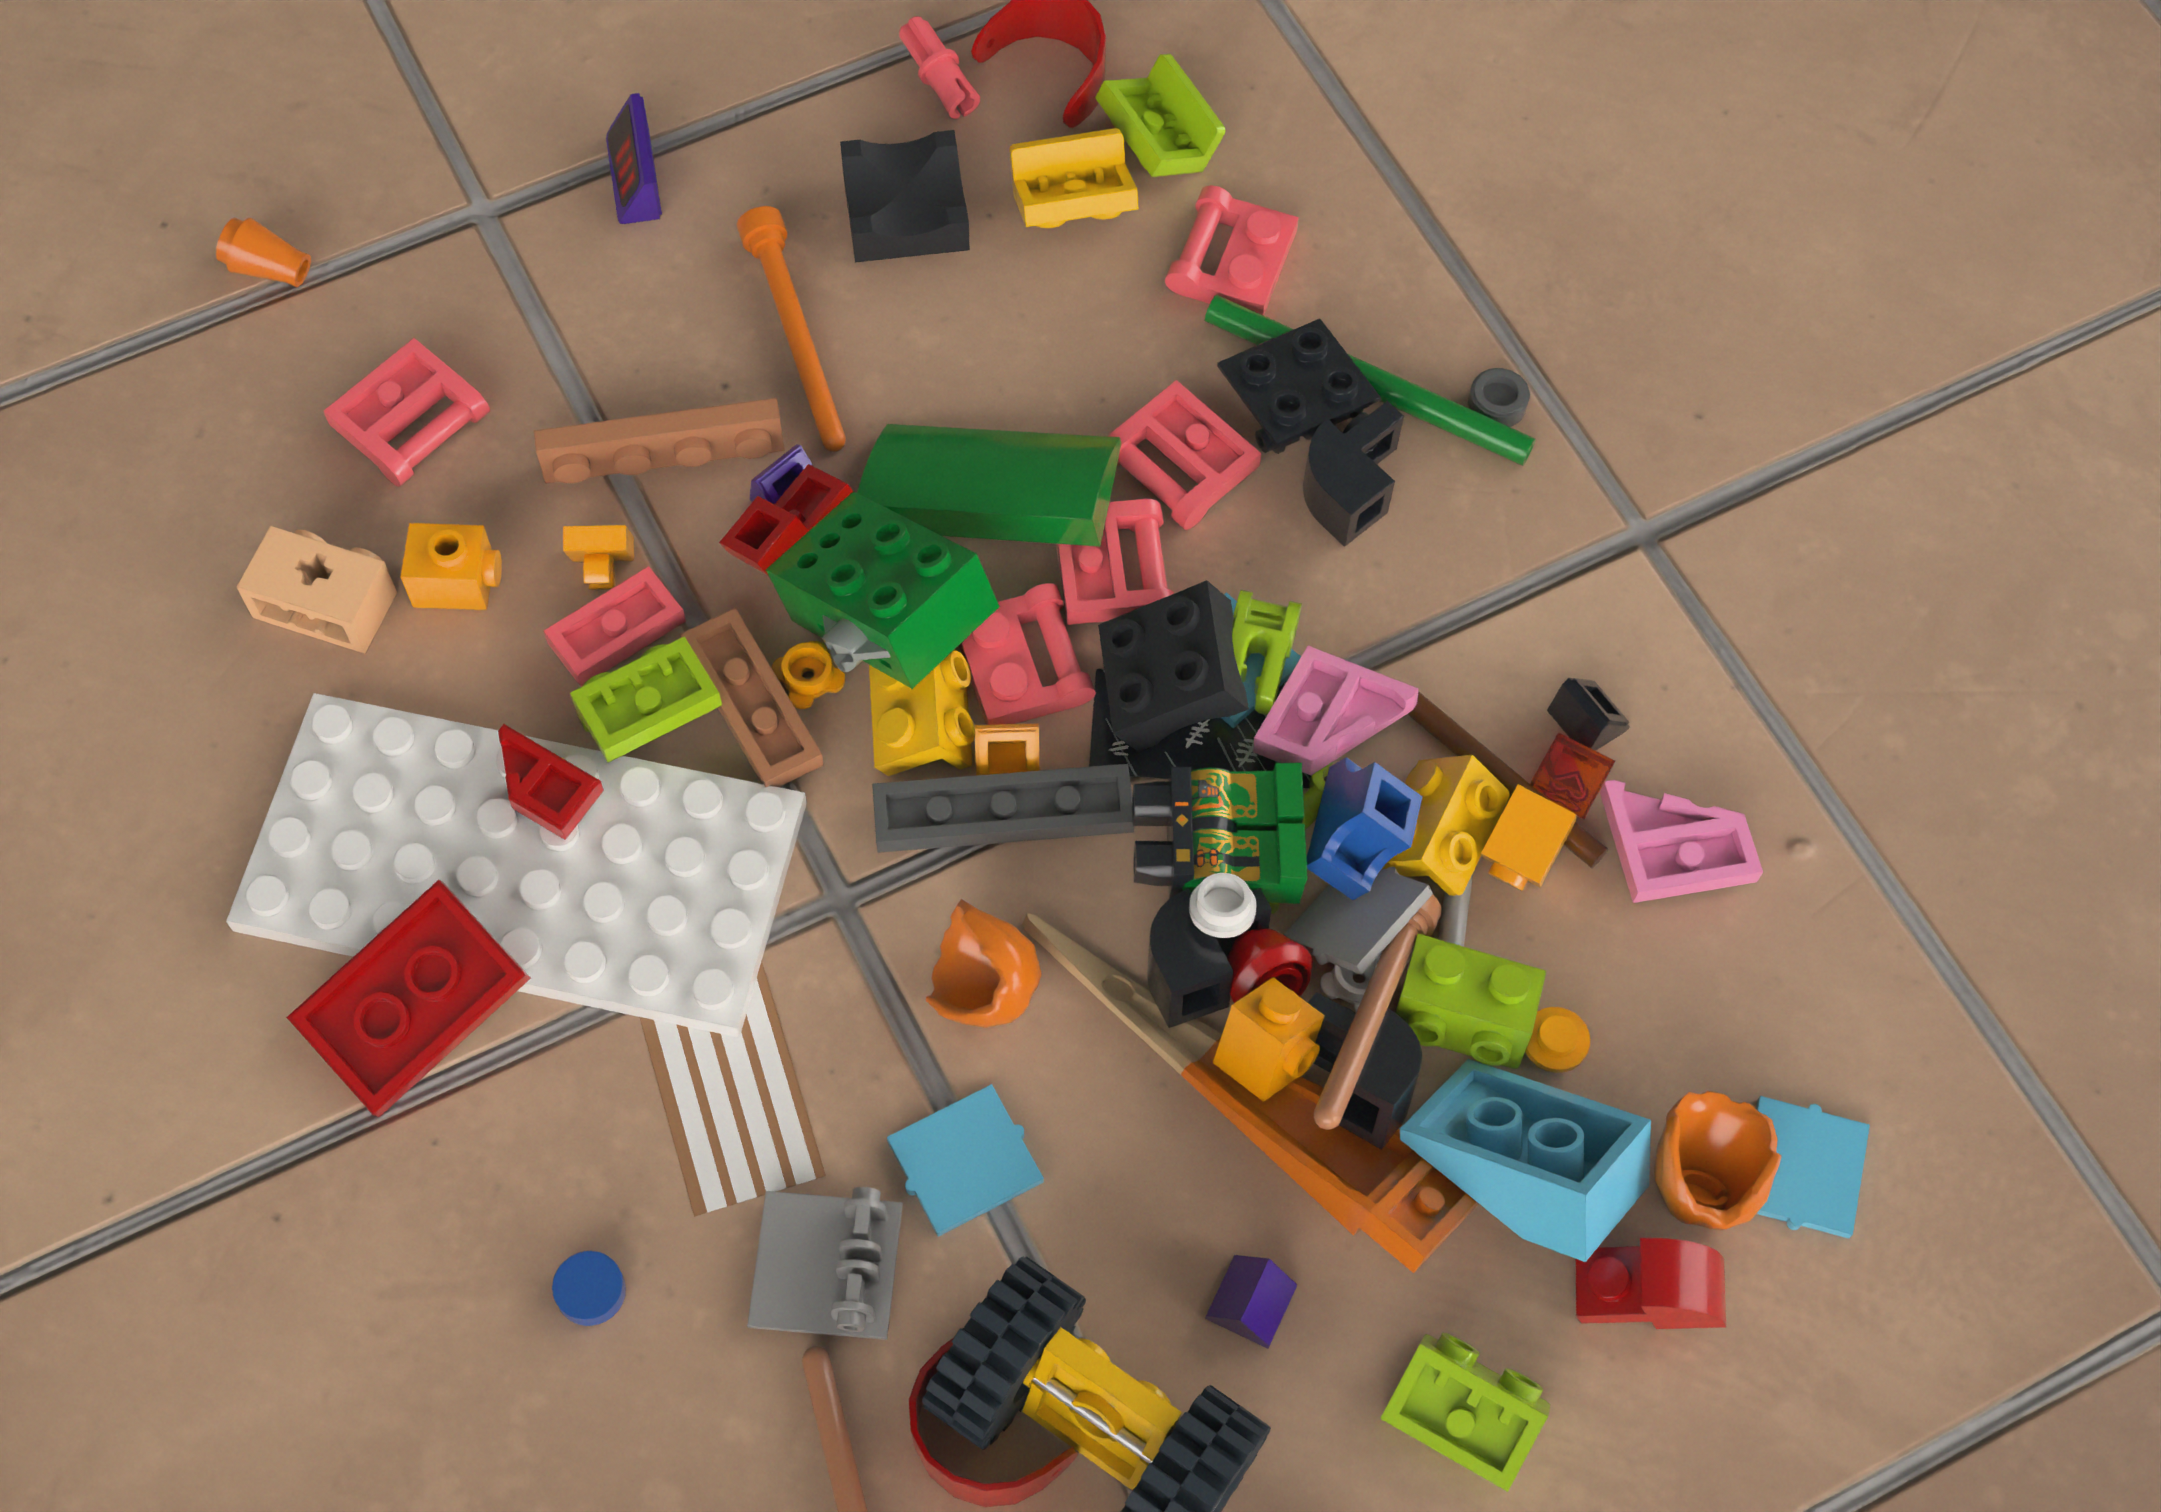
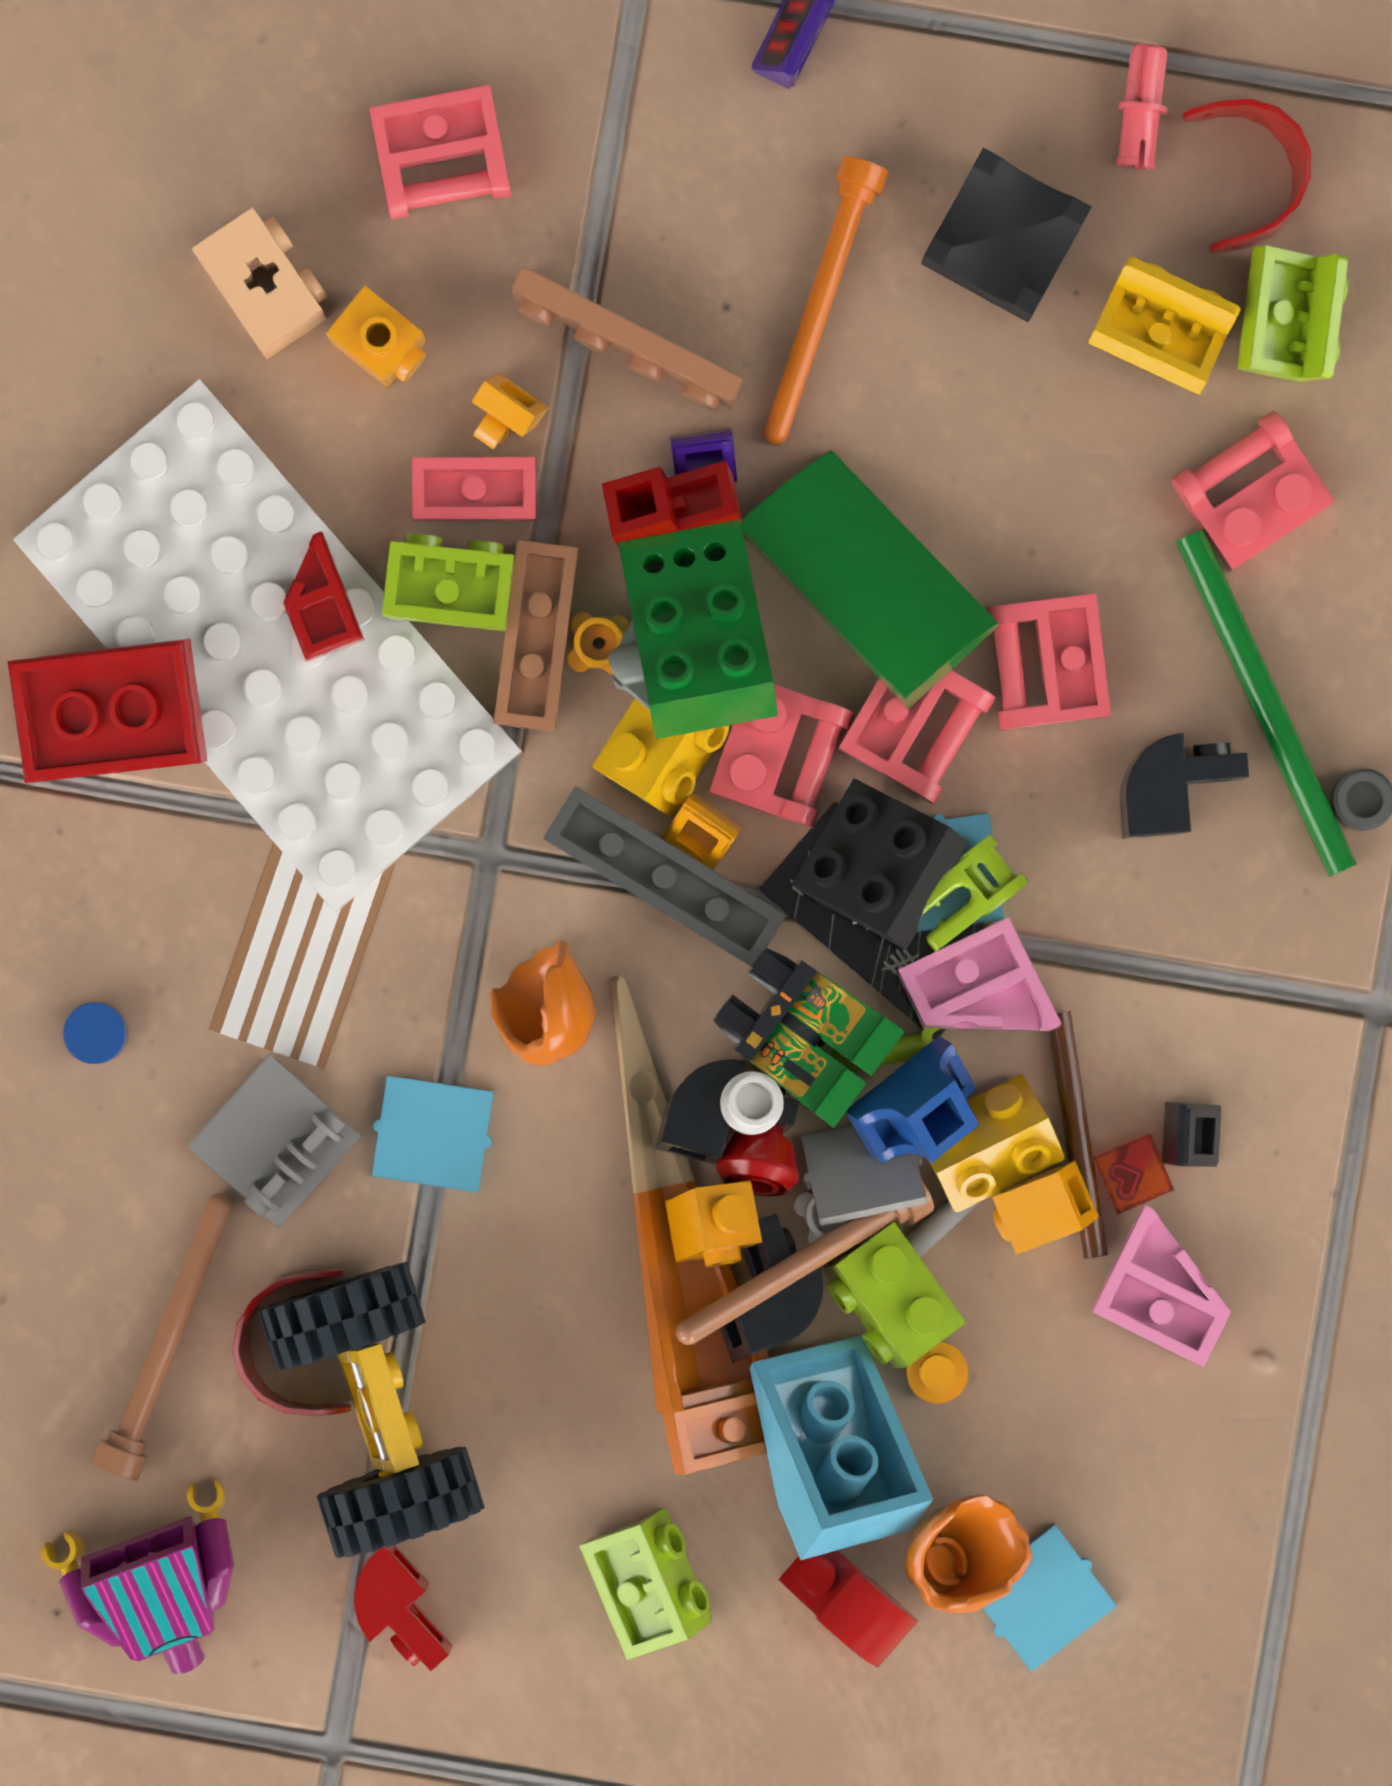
camera: 35 degrees right, 25 degrees up
dark purple slope [1205,1255,1297,1349] -> none
black hinge [1217,318,1381,454] -> none

